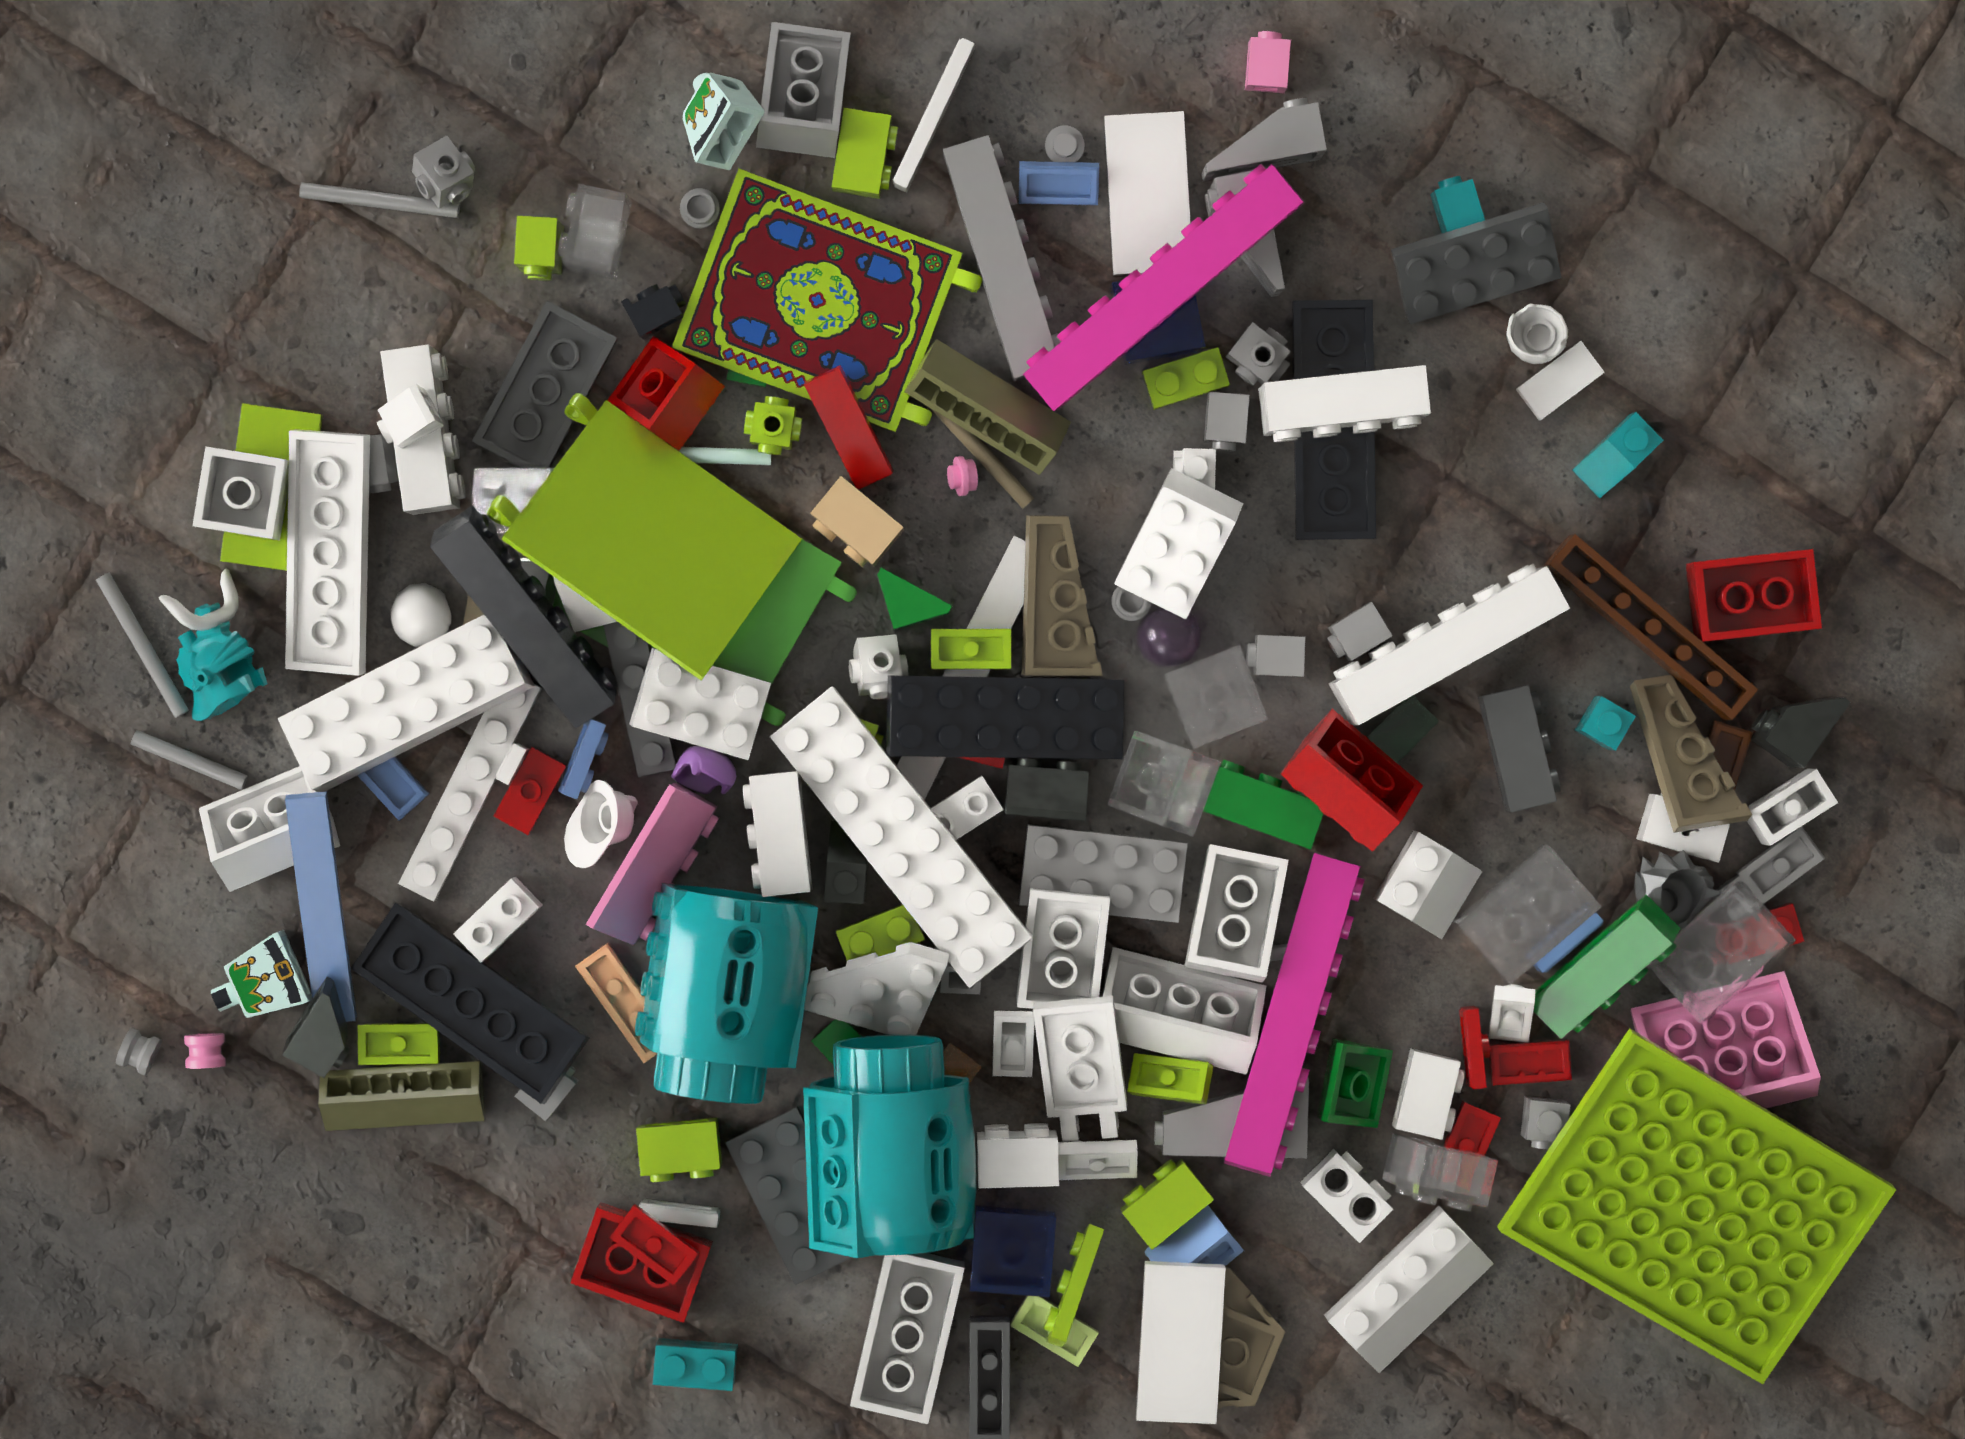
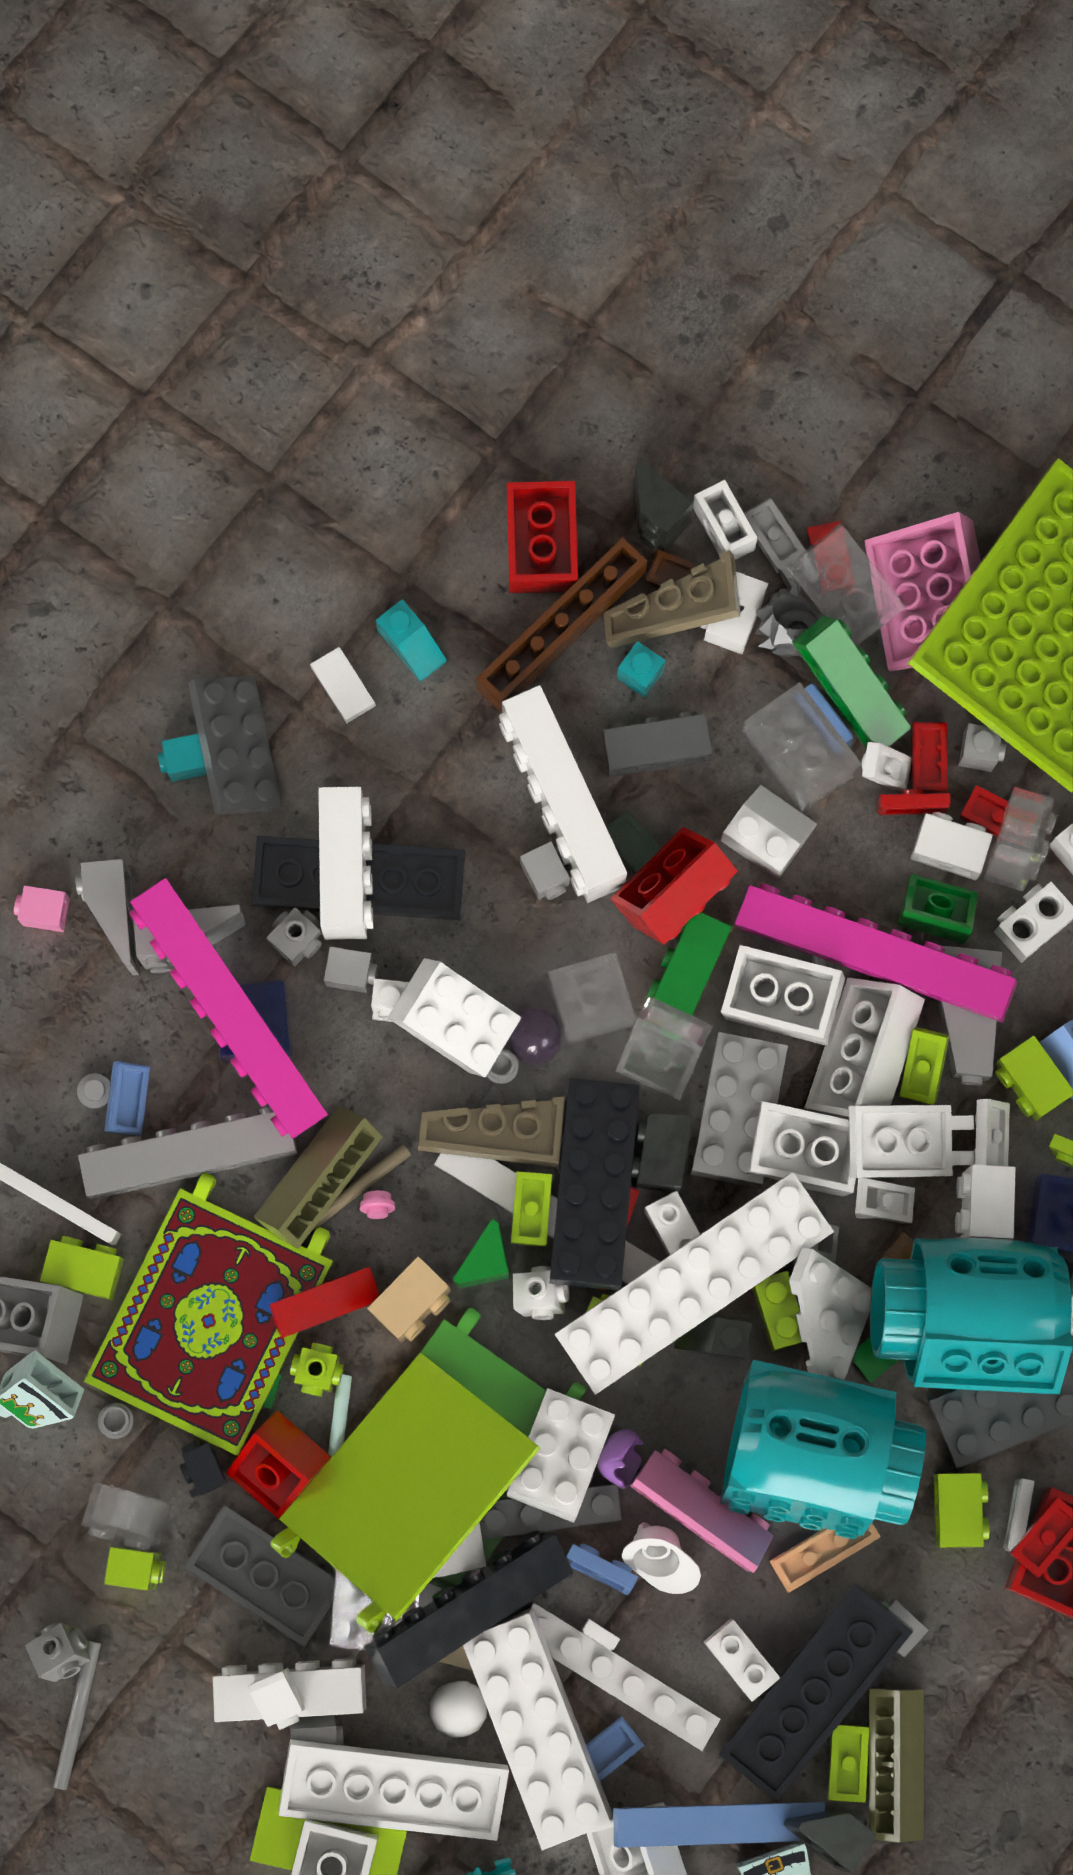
camera: 85 degrees left, 10 degrees down
red plate [493,746,567,835] -> none
white brick [743,771,813,897] -> none
white tile [1104,111,1190,276] -> none
lime plate [1142,347,1230,410] -> none
light grey brick [1246,635,1305,677] -> none
white hair [1506,303,1568,364] -> none

